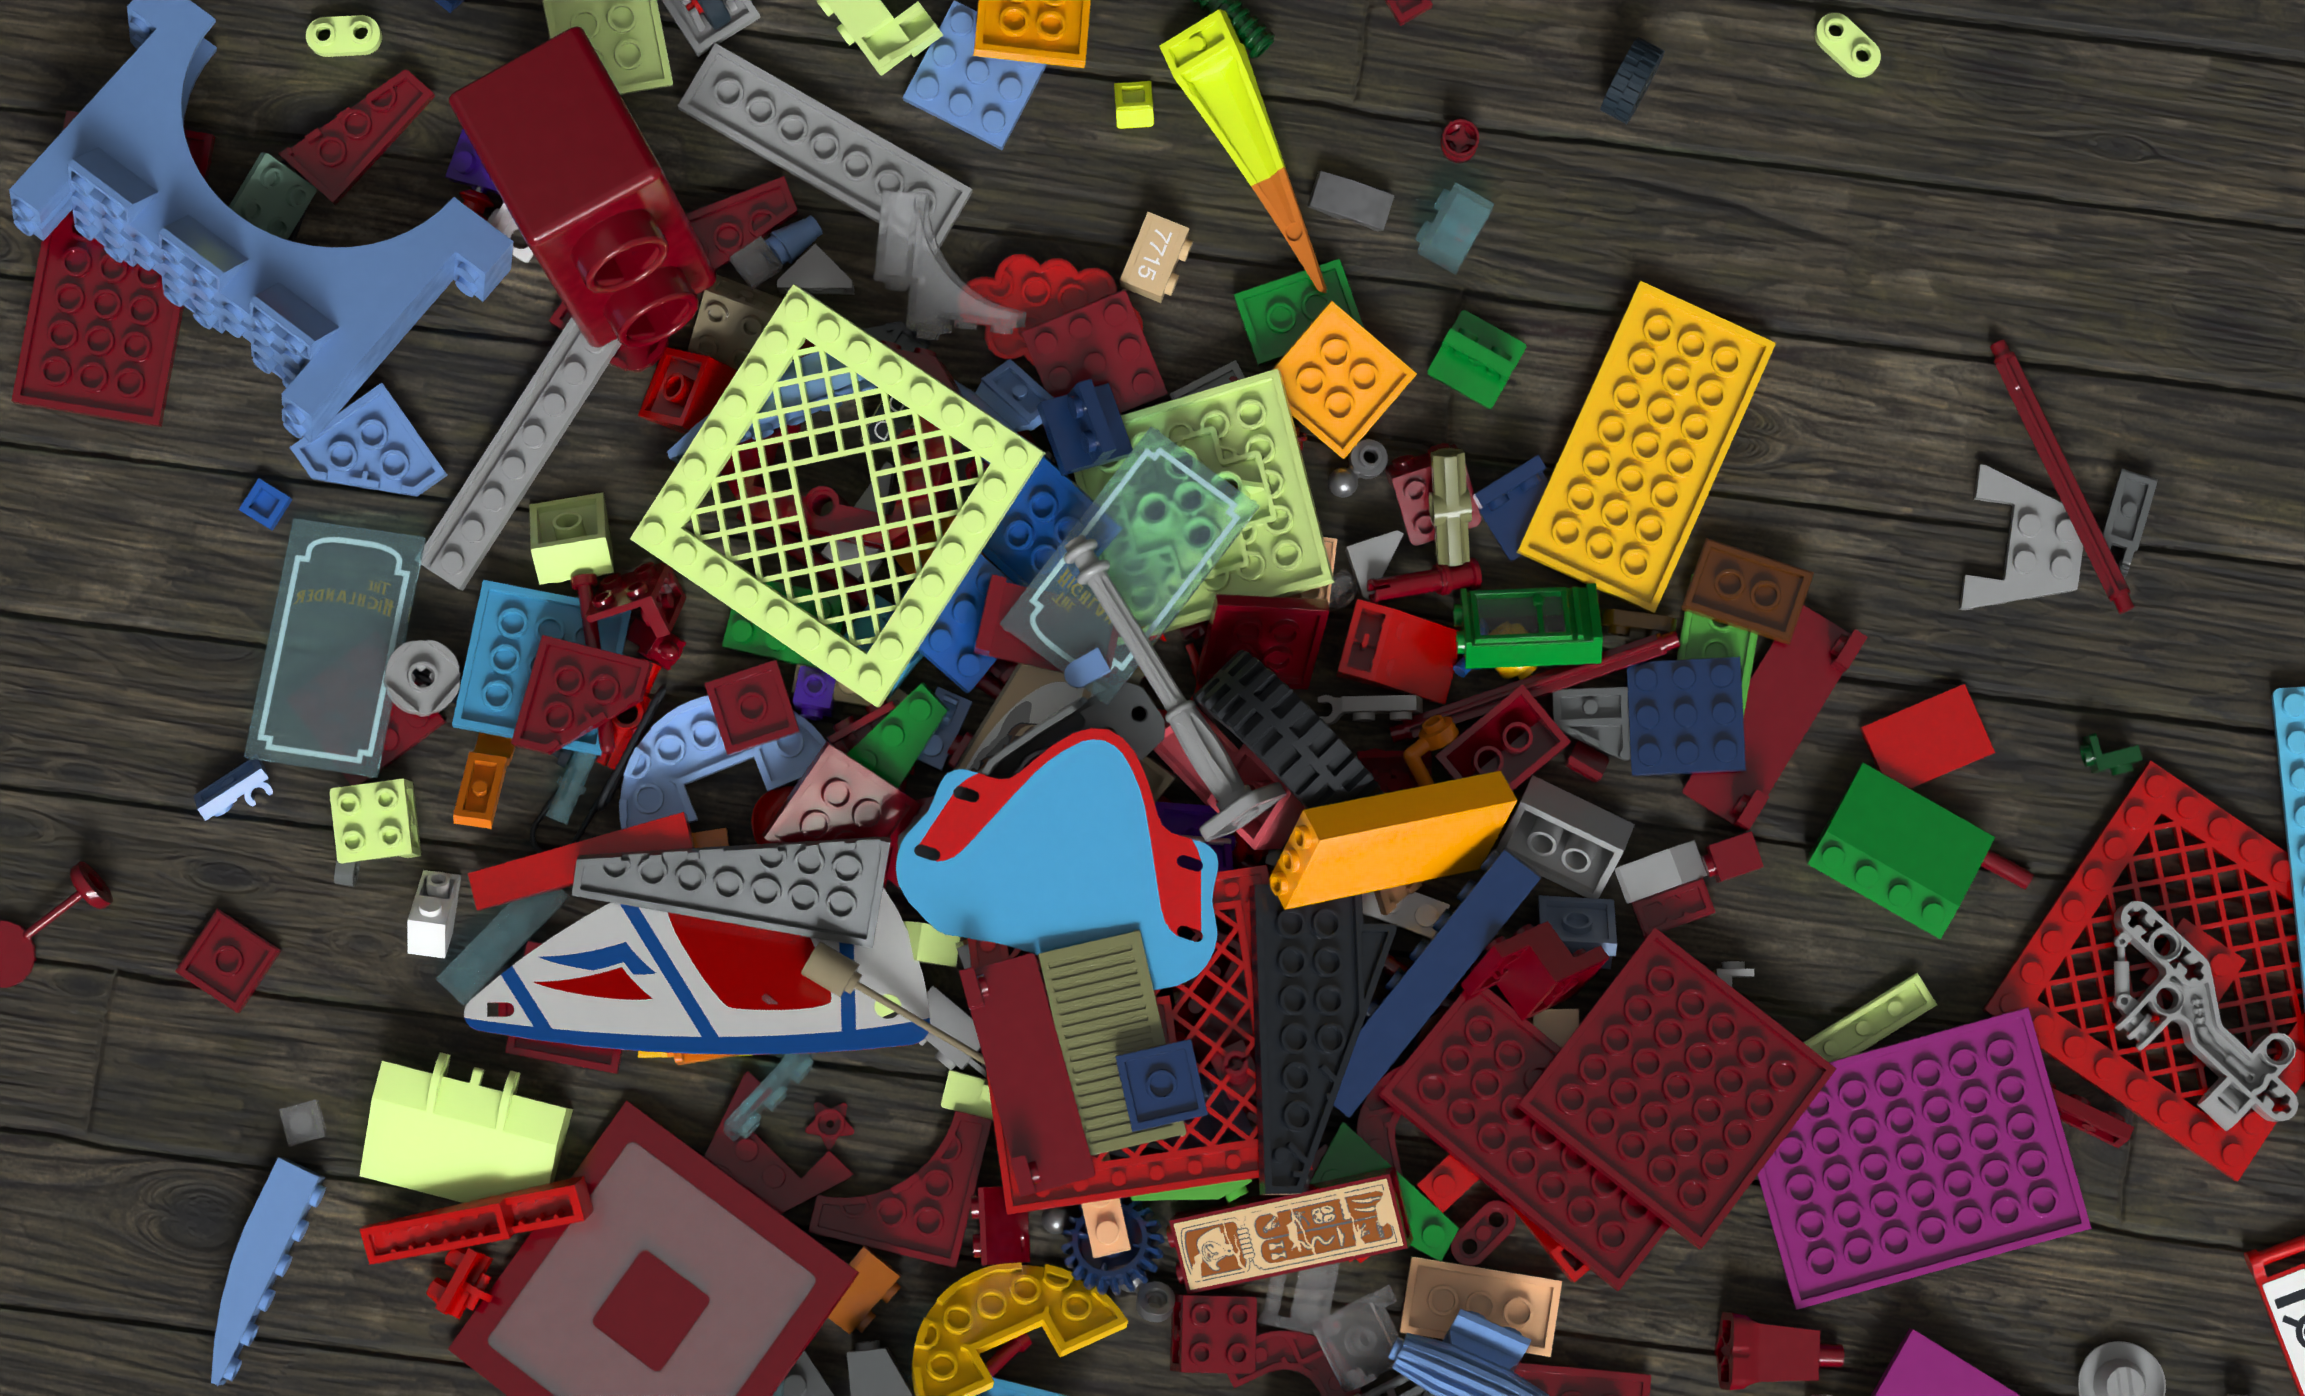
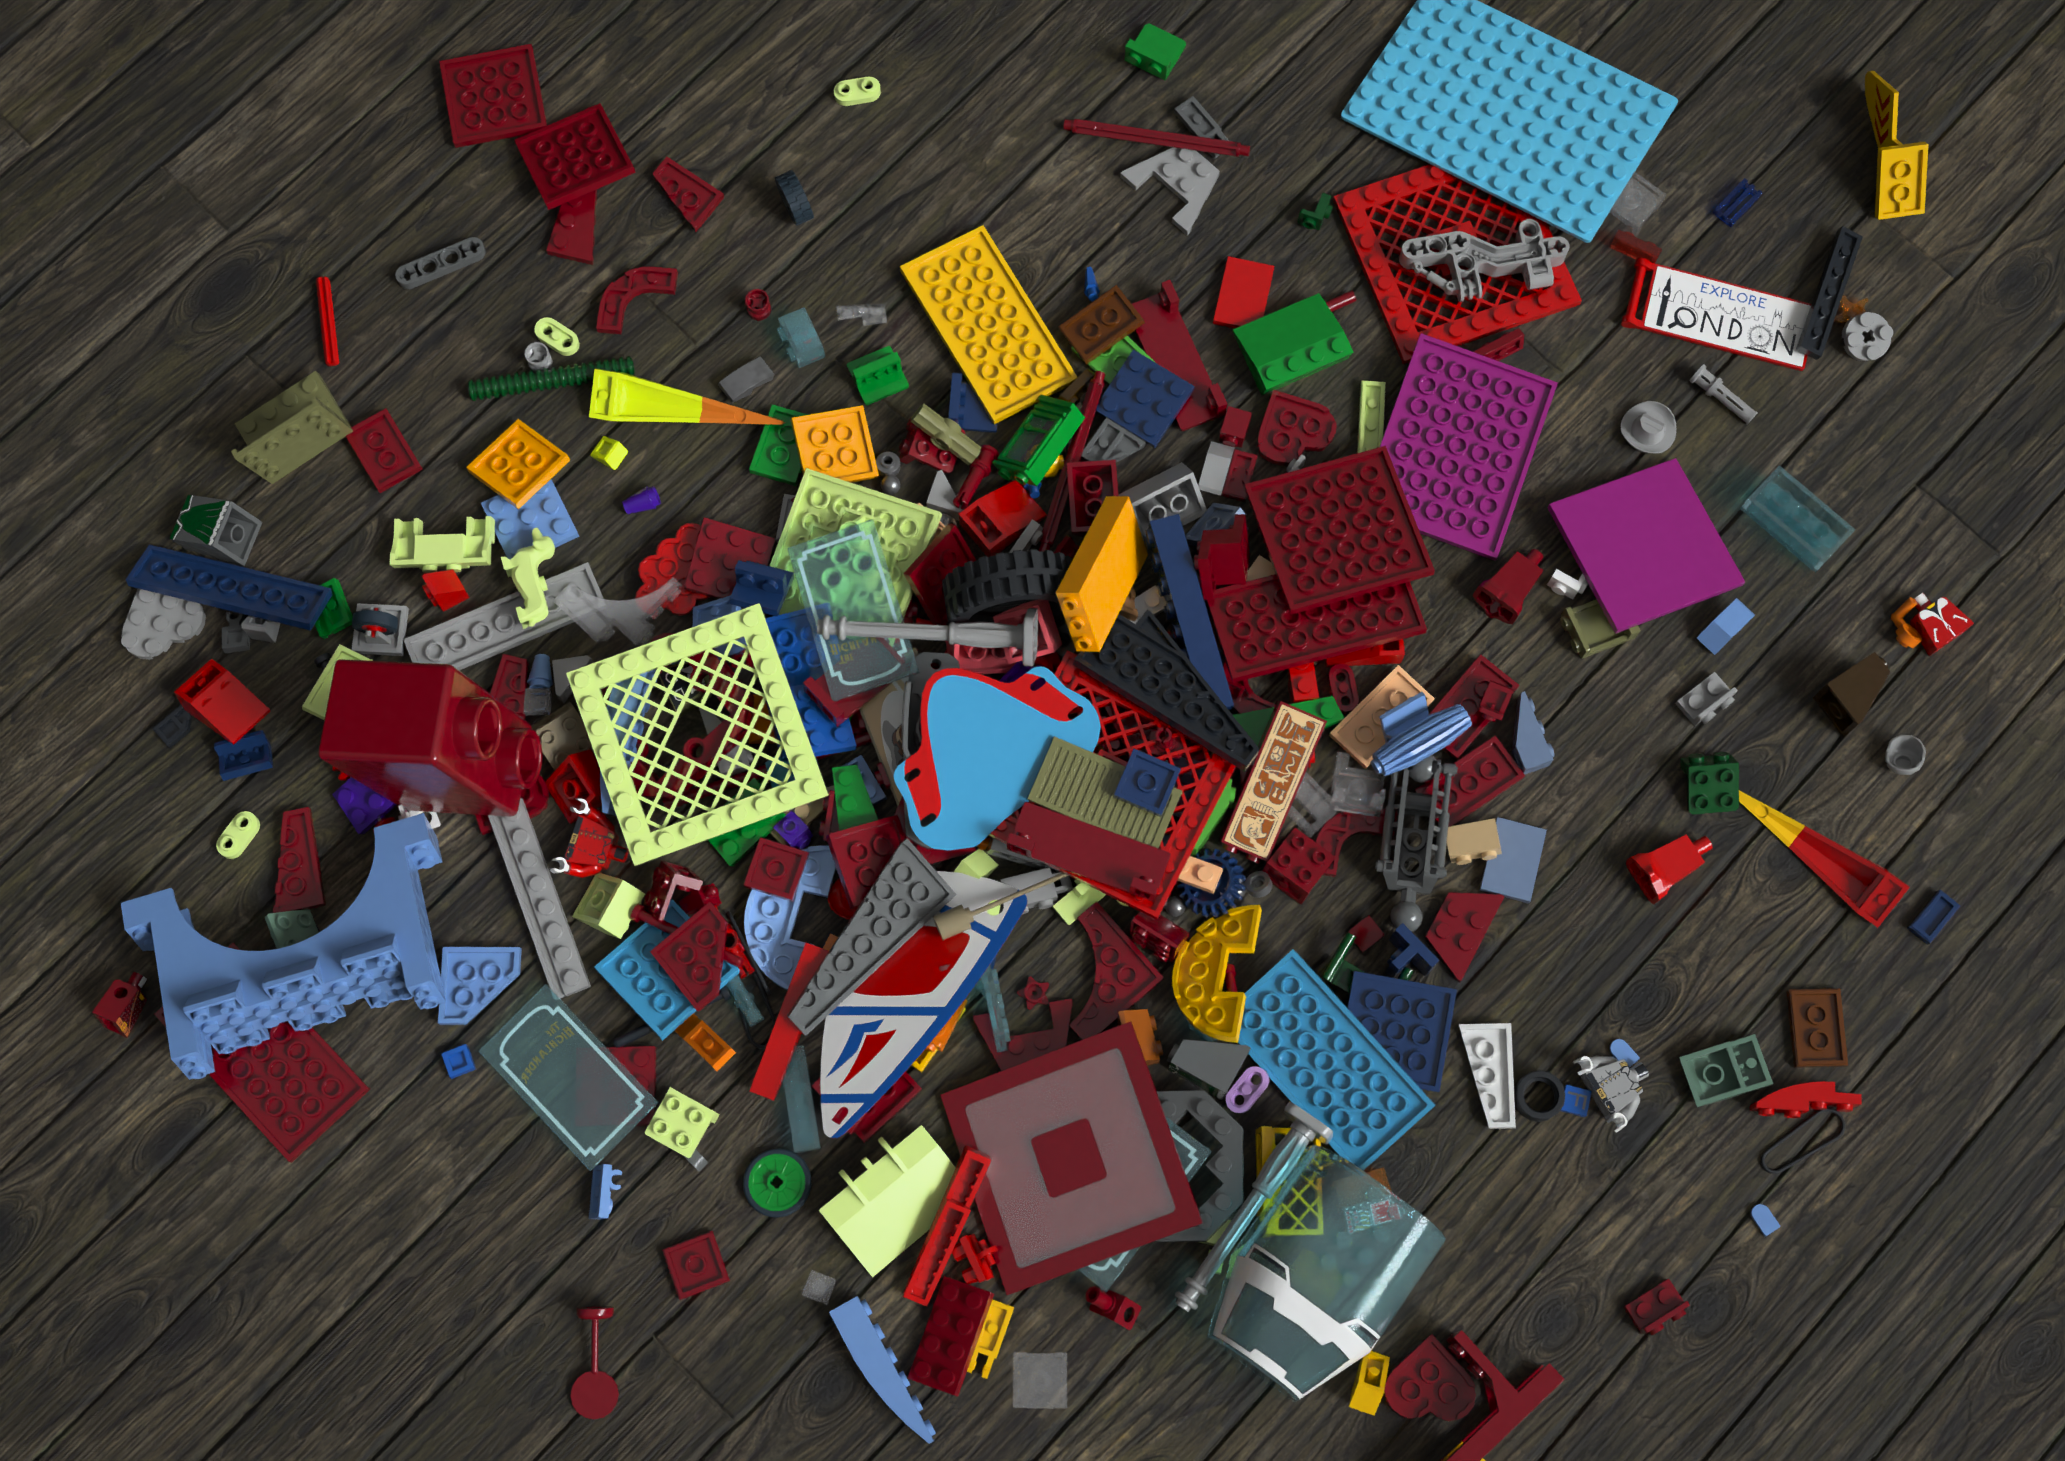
camera: 55 degrees left, 10 degrees down
light grey plate [383,640,460,717] -> none
white slope [408,870,461,958] -> none
medium blue piece [1064,647,1111,688] -> none
tan brick [1120,212,1193,303] -> none
orange plate [1403,715,1459,787] -> none
dark red slope [1565,741,1609,783] -> none
none -> dark red torso [92,972,147,1038]
none -> red slope [422,569,470,612]
none -> yellowish green animal [501,528,555,629]
none -> red torso [550,798,629,878]
none -> dark purple cone [622,486,661,514]
none -> green wheel [743,1148,811,1217]
none -> clear slope [836,303,887,326]
none -> dark red plate [907,1276,994,1397]
none -> yellow hinge [967,1299,1014,1379]
none -> blue bar [1084,267,1100,302]
none -> green bracket [1124,23,1186,81]
none -> dark red plate [1257,389,1337,466]

